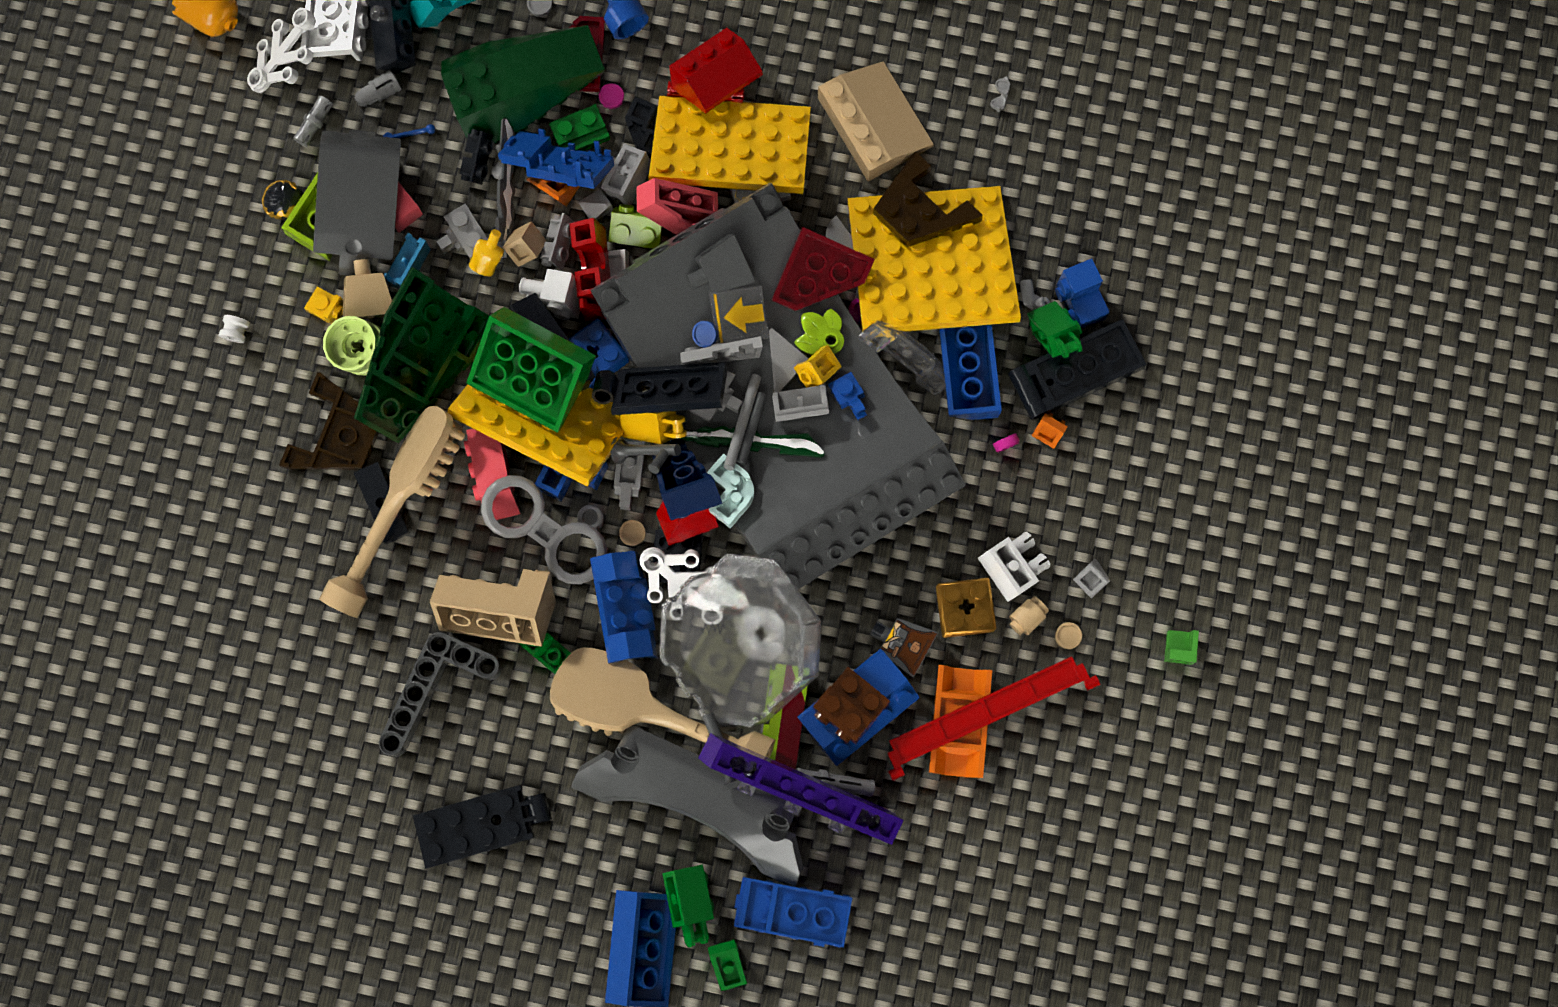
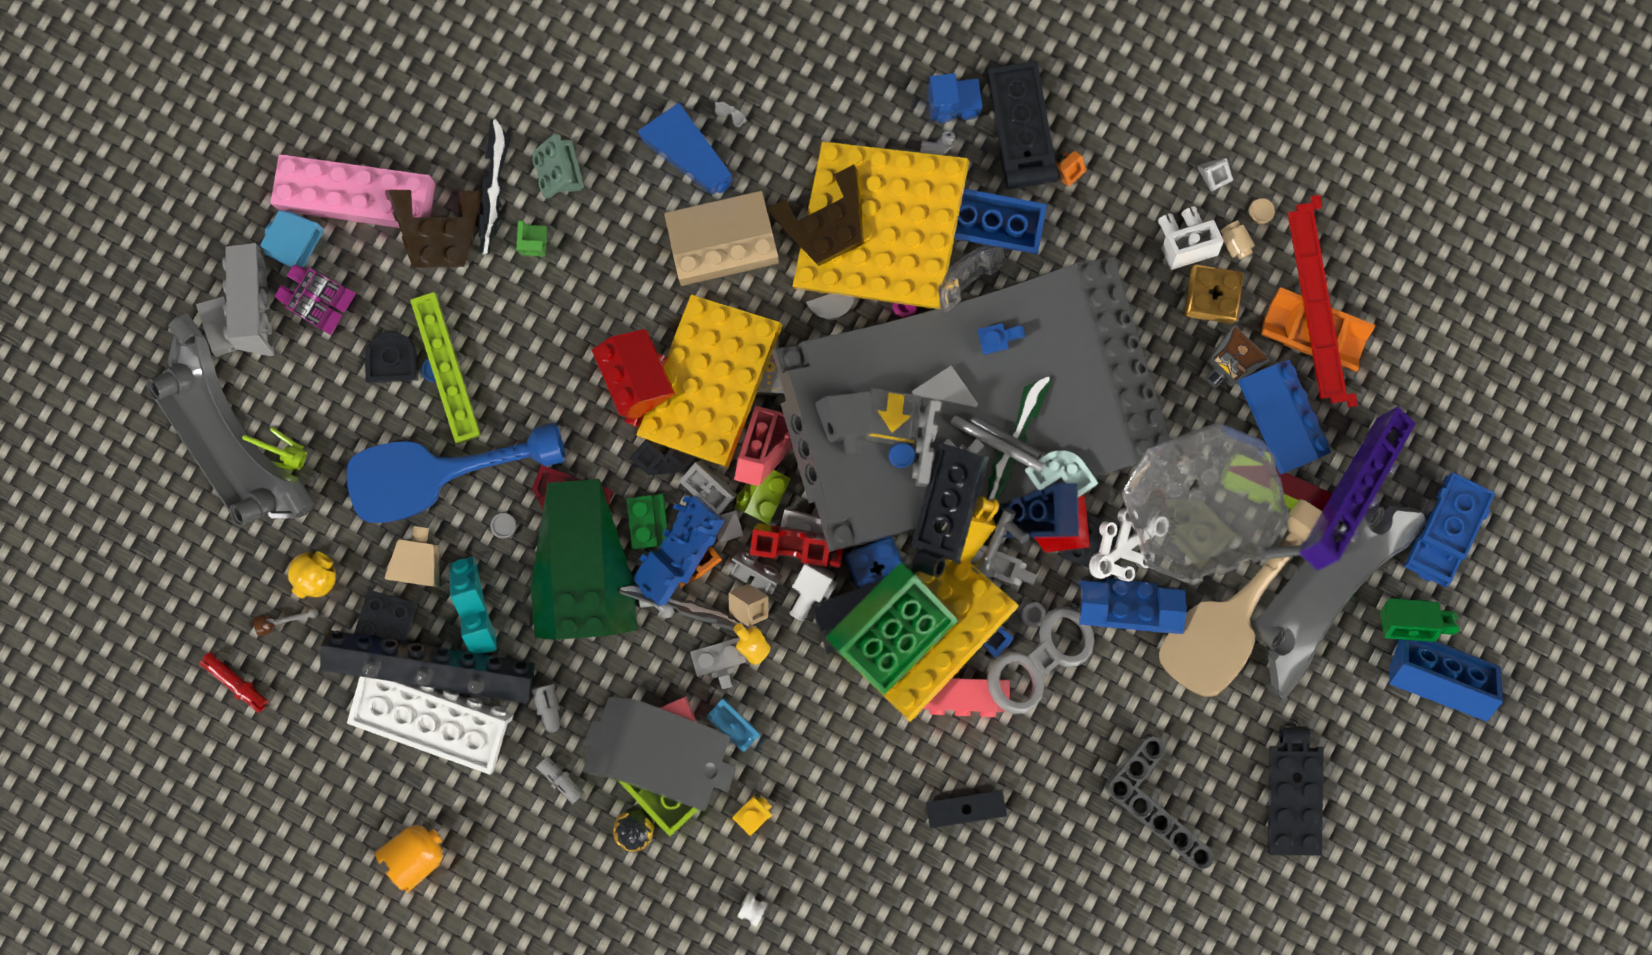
camera: 75 degrees left, 5 degrees up
white plant [247,8,316,93] -> none
dark brown wing [279,372,379,470] -> none
tan piece [319,406,465,618] -> none
yellowish green wheel [323,316,381,376] -> none
tan torso [343,259,392,319] -> none
dark green wedge [354,267,489,443] -> none
blue hinge [383,124,436,138] -> none
tan hinge [430,569,556,647] -> none
black hinge [459,129,494,185] -> none
green slope [518,632,571,674] -> none
dark pink piece [599,83,624,109] -> none
tan piece [619,520,646,547] -> none
green slope [708,940,747,991] -> none
dark red plate [771,227,875,311] -> none
light grey hinge [772,385,830,422] -> none
lime plate [794,309,844,355] -> none
yellow bracket [794,345,842,388] -> none
light grey pin [796,768,875,797] -> none
reddish brown plate [813,667,890,744] -> none
dark pink tile [993,433,1020,453] -> none
green brick [1027,301,1082,358] -> none
bright green panel [1164,630,1199,665] -> none
none -> blue slope [638,103,733,195]

